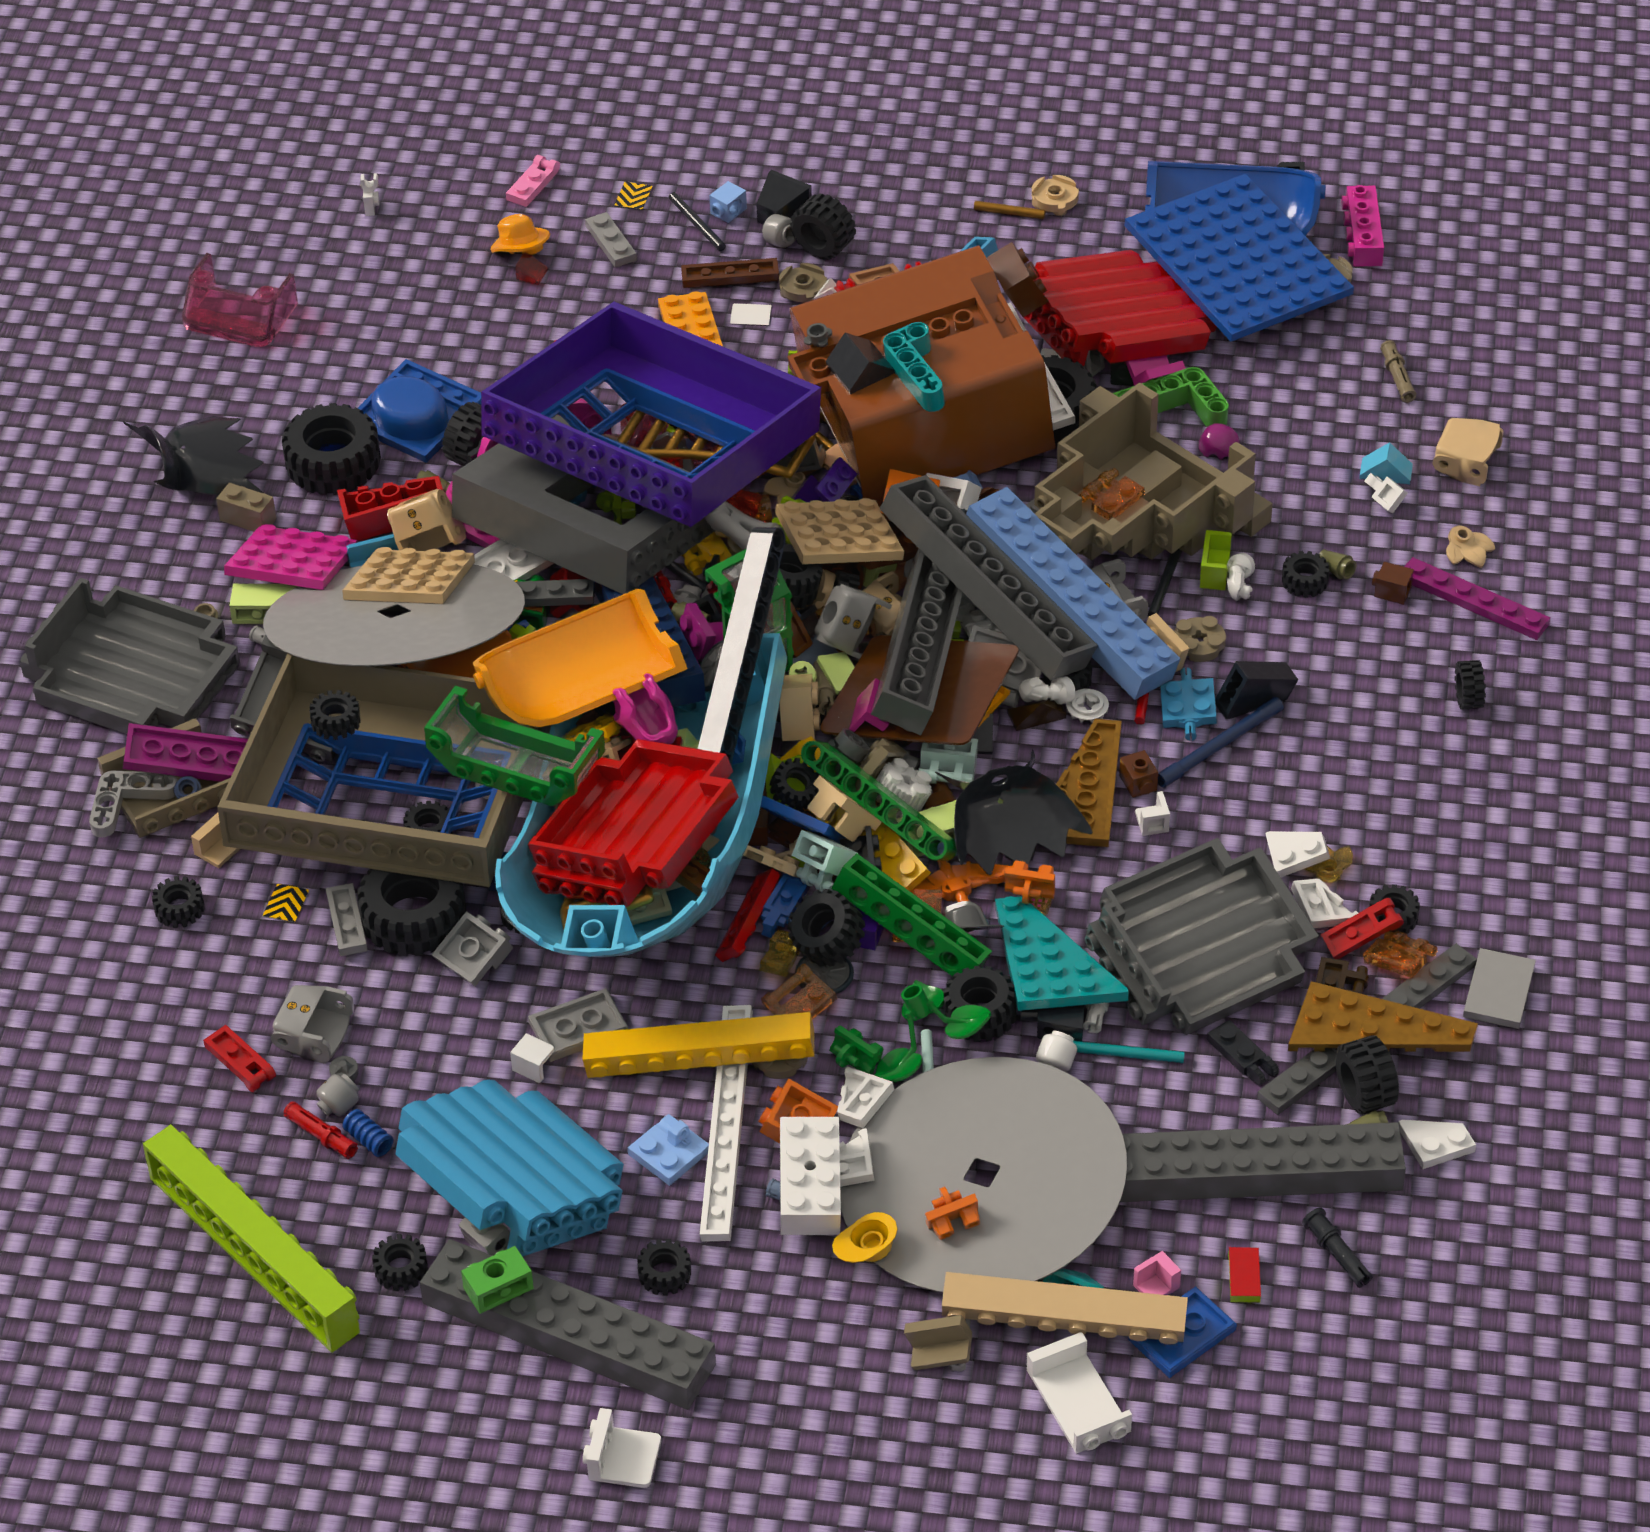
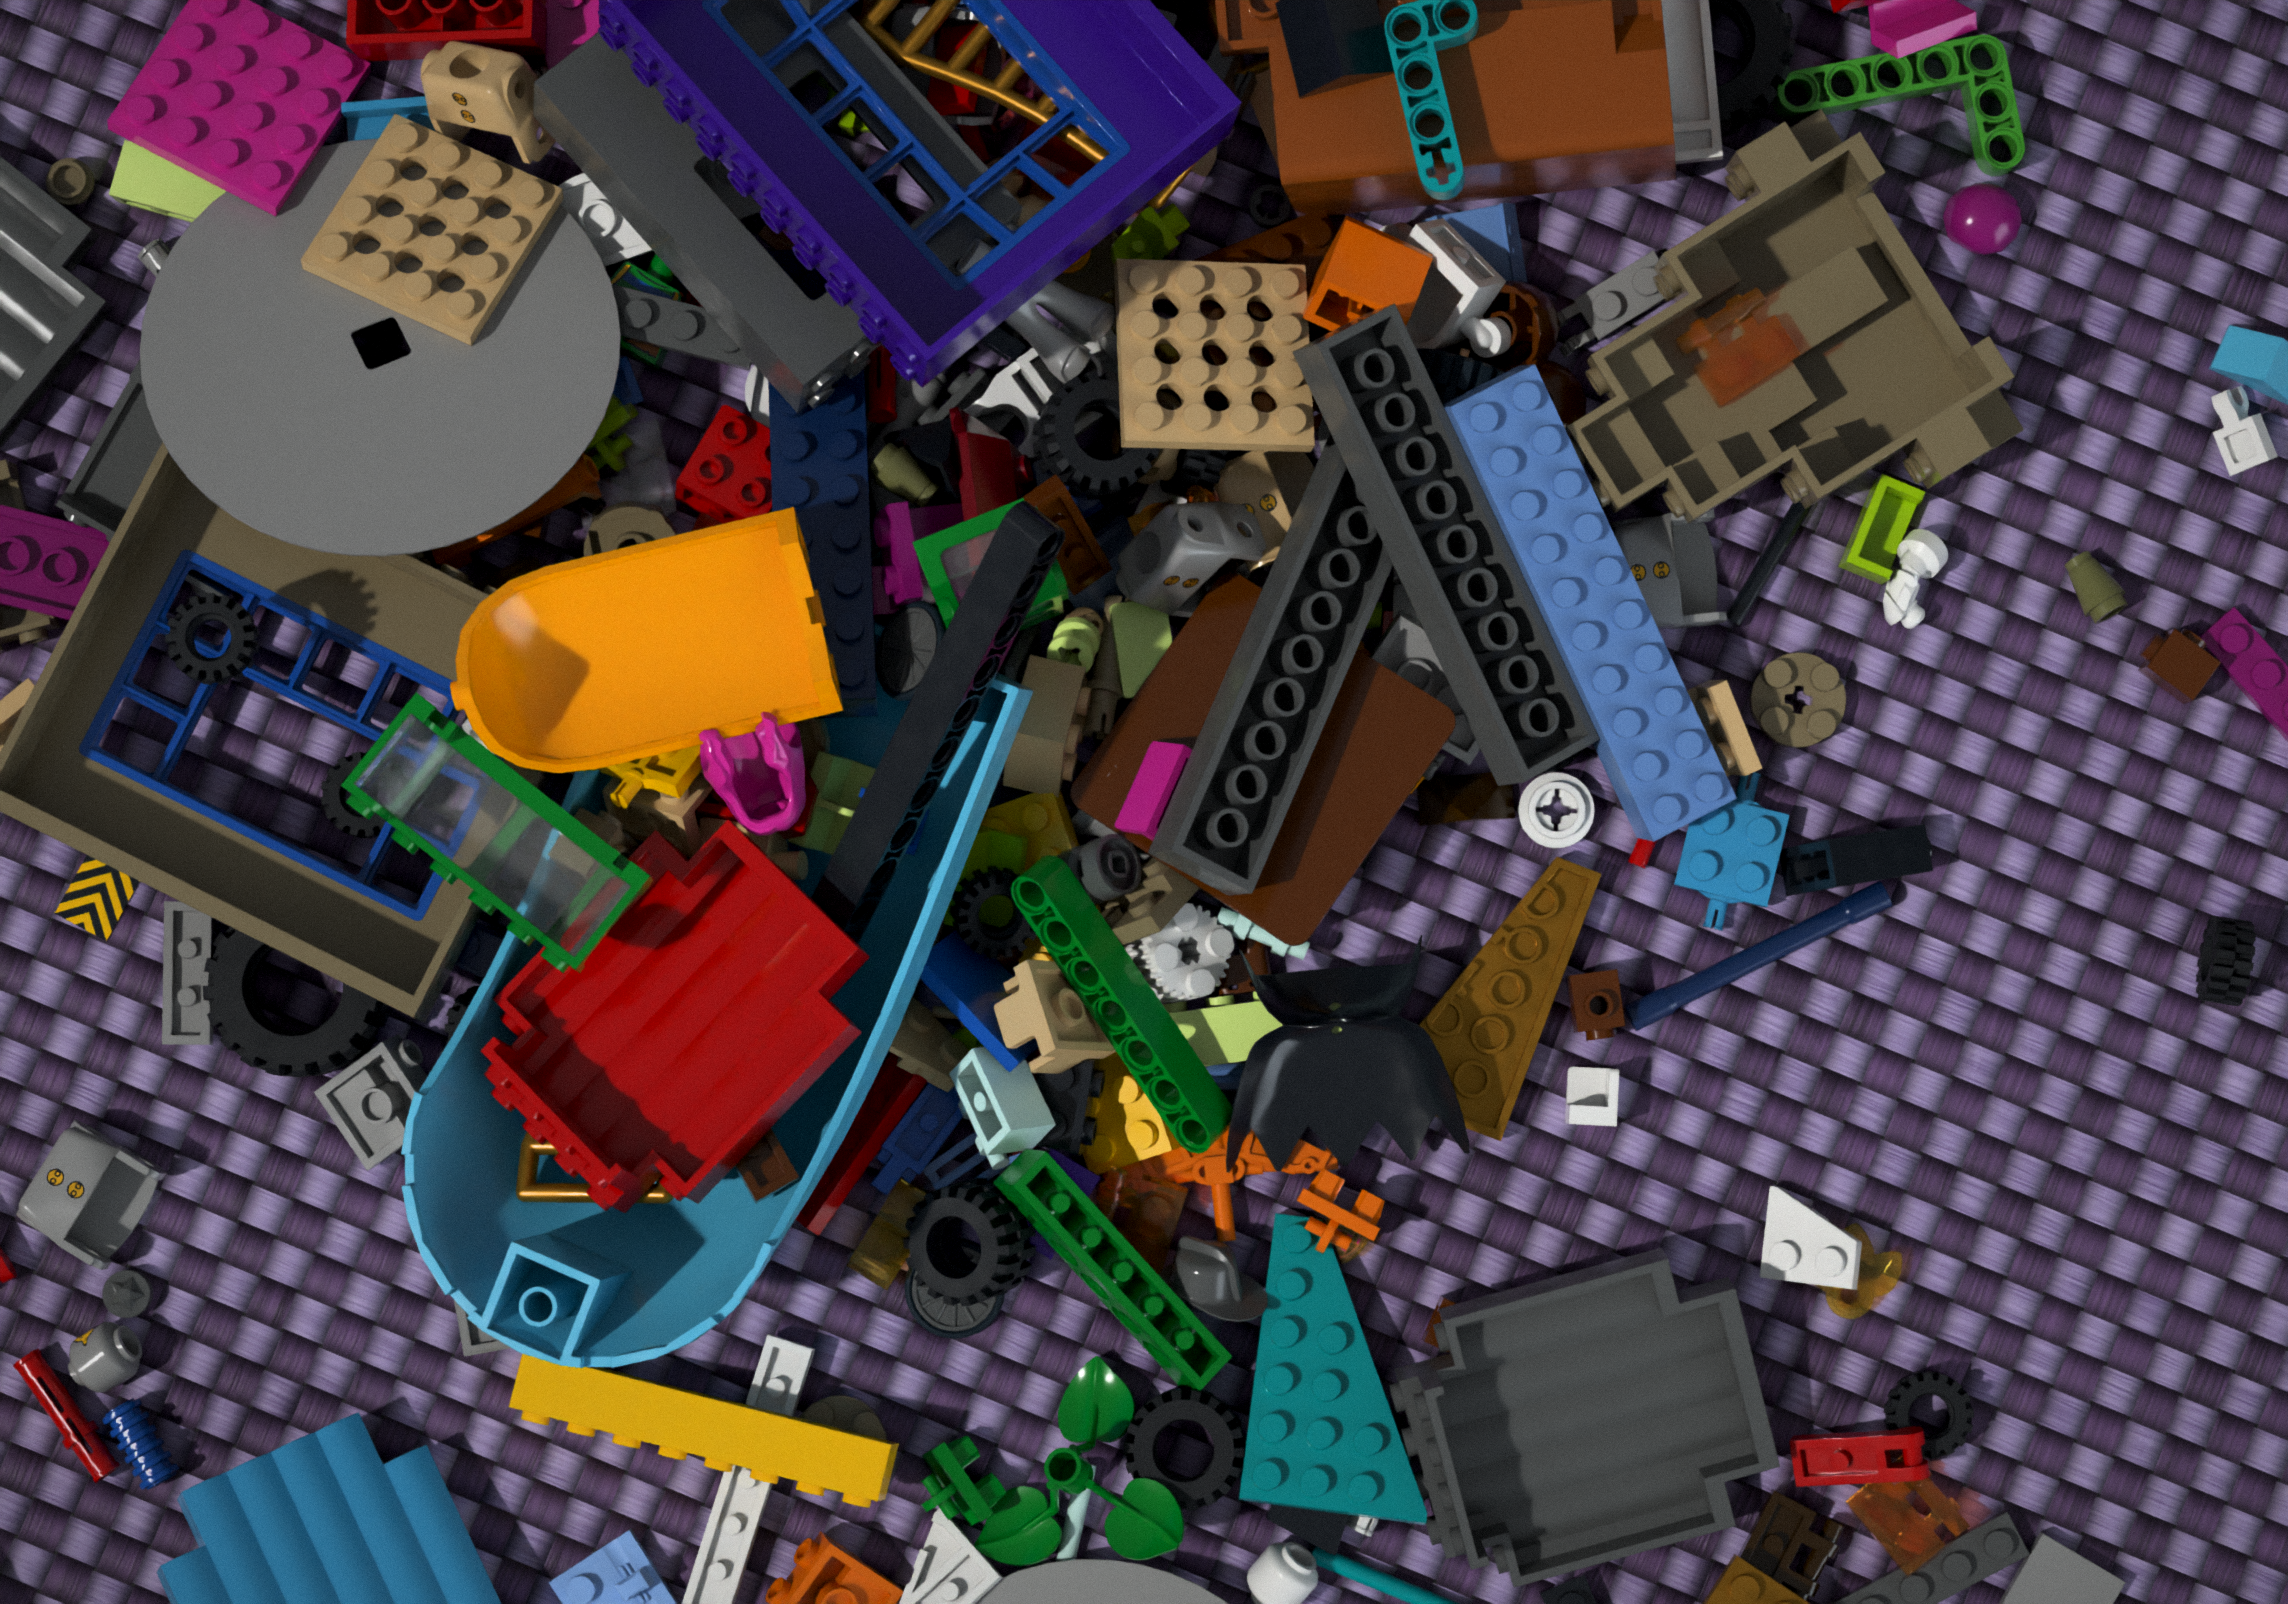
camera: 10 degrees right, 40 degrees up
white panel [510,1033,554,1083] -> none
clear orange plate [761,963,837,1019] -> none
dark purple panel [792,457,857,502] -> none
white arm [1018,676,1075,704] -> none
black tyre [1282,551,1329,598] -> none
white wing [1291,879,1358,928] -> none

